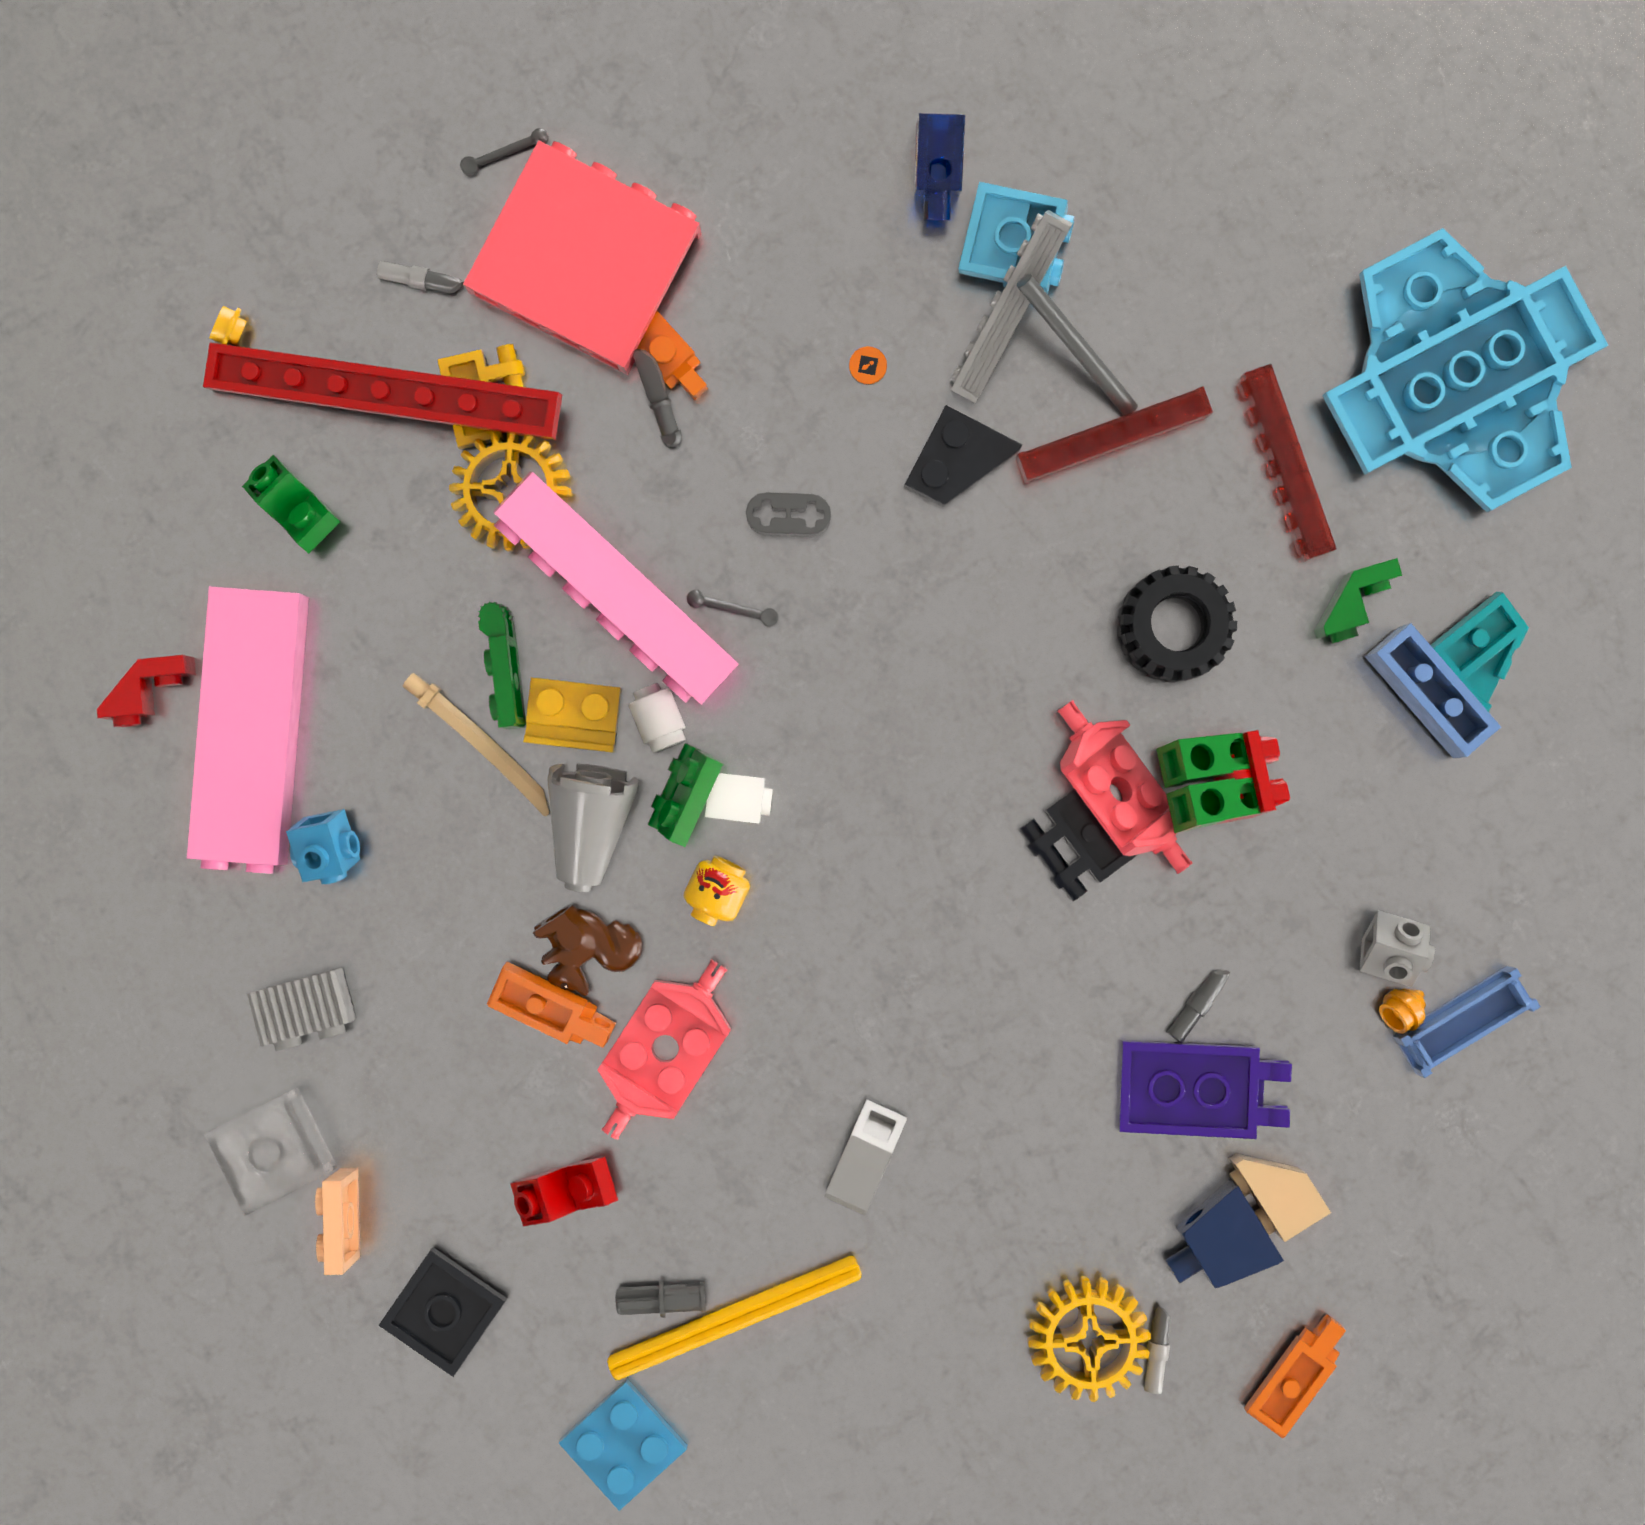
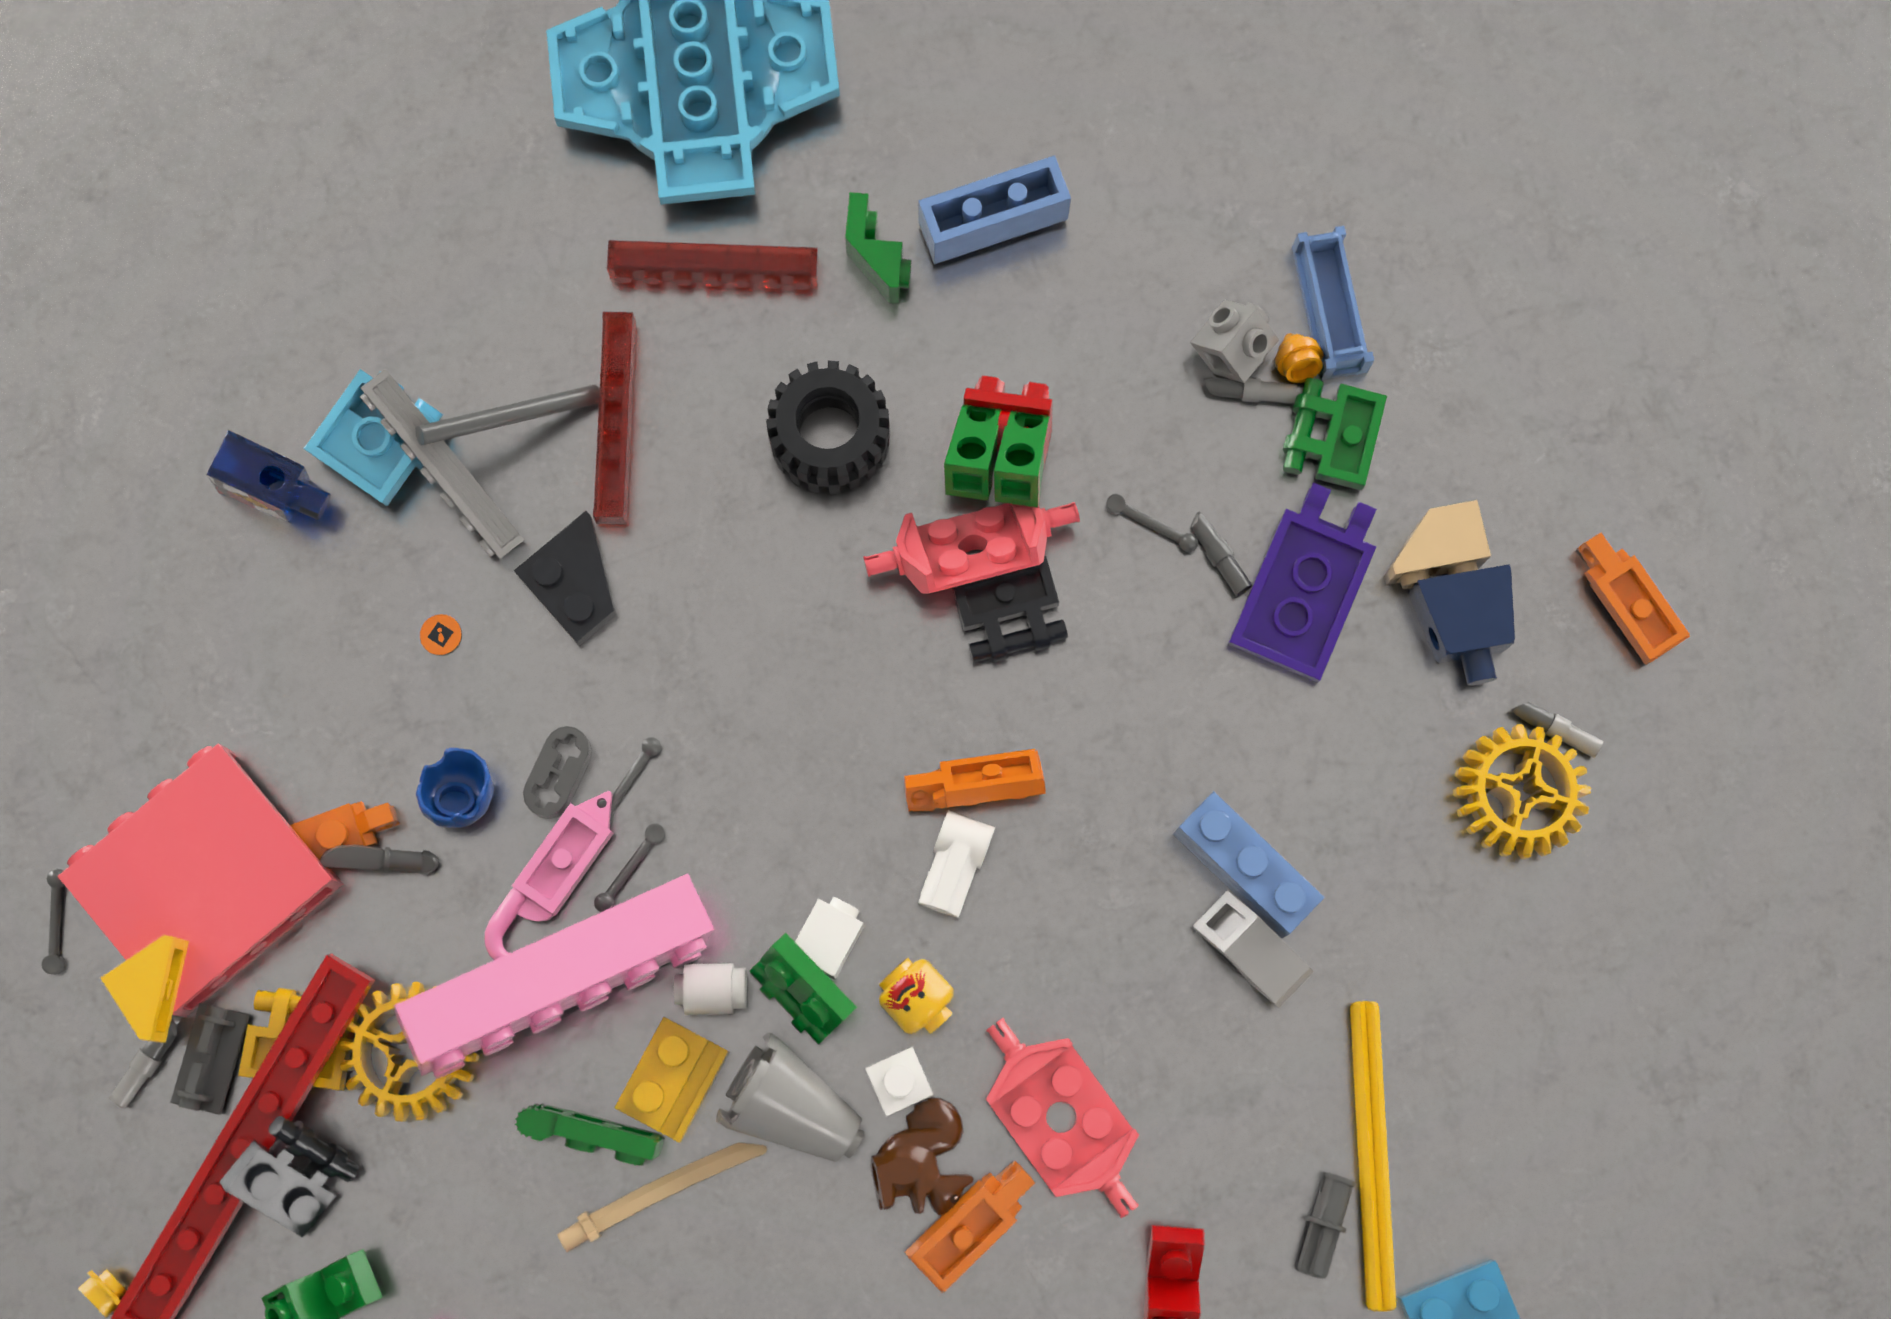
camera: 70 degrees left, 10 degrees down
teal wing [1431,592,1529,712] -> none
none -> yellow slope [100,935,189,1043]
none -> dark grey hinge [170,1003,250,1115]
none -> plate [220,1116,359,1238]
none -> blue hair [416,747,494,828]
none -> bright pink plate [485,791,614,960]
none -> dark grey hinge [599,737,661,825]
none -> white brick [865,1047,933,1117]
none -> orange hinge [904,749,1046,811]
none -> white piece [918,810,995,918]
none -> dark grey hinge [1106,494,1198,552]
none -> medium blue brick [1173,791,1325,939]
none -> light grey piece [1204,378,1297,404]
none -> green plate [1283,378,1387,491]

